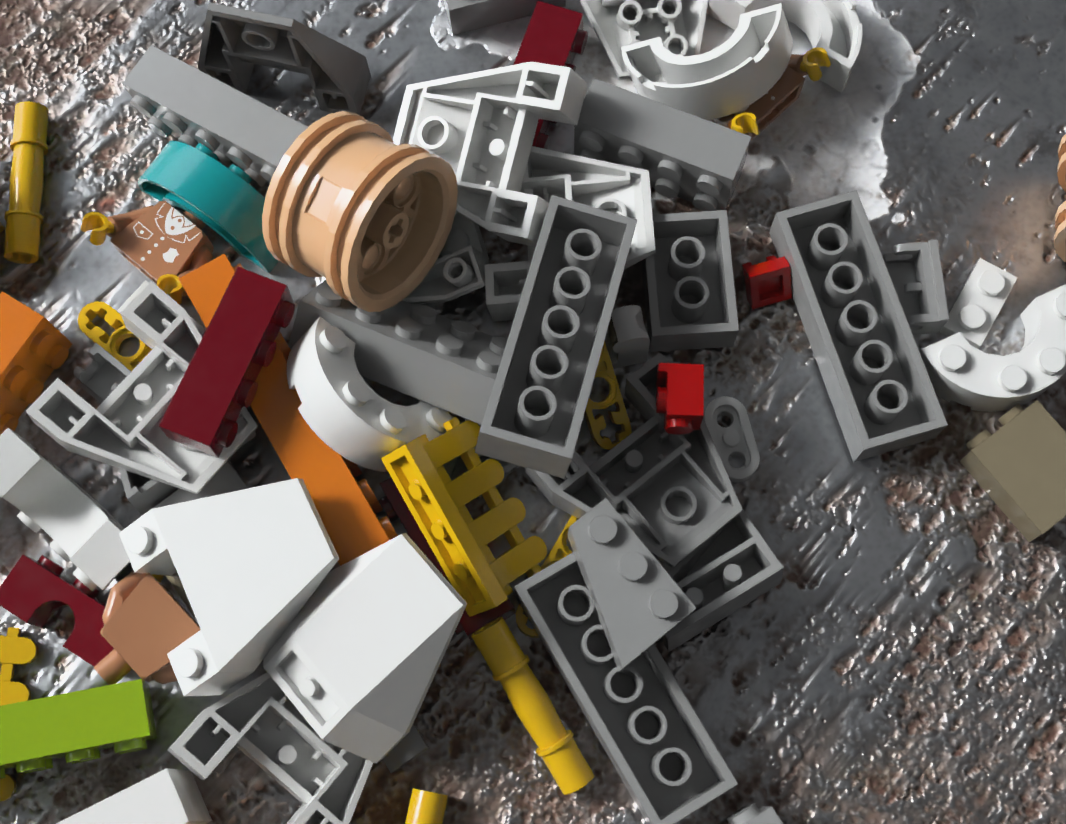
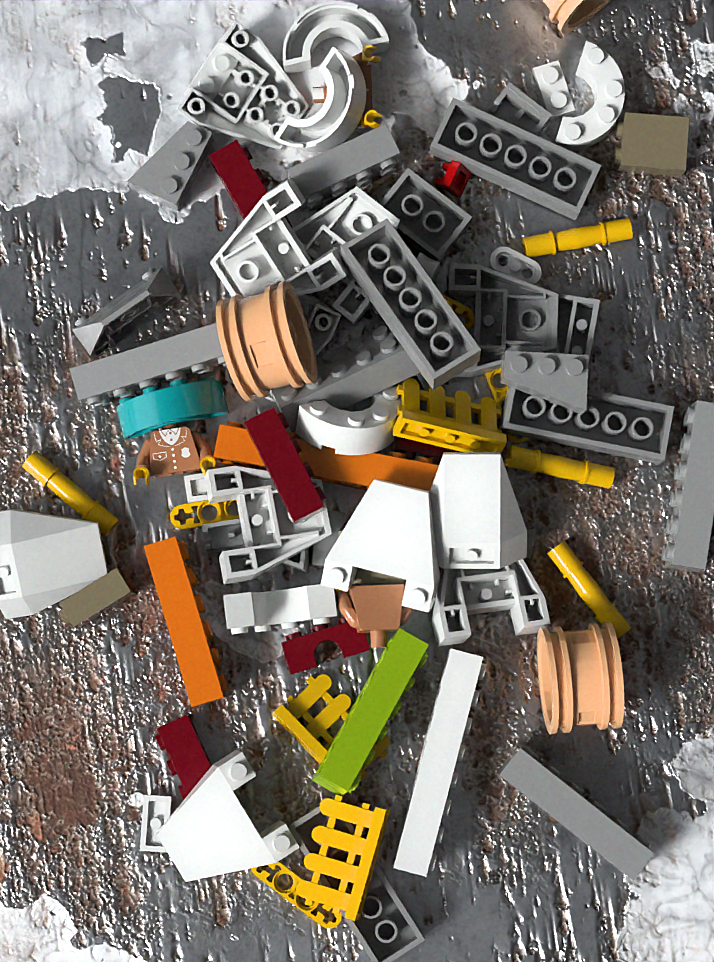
camera: 55 degrees left, 10 degrees up
red brick [656,363,704,435] -> none
none -> yellow piece [522,218,633,258]

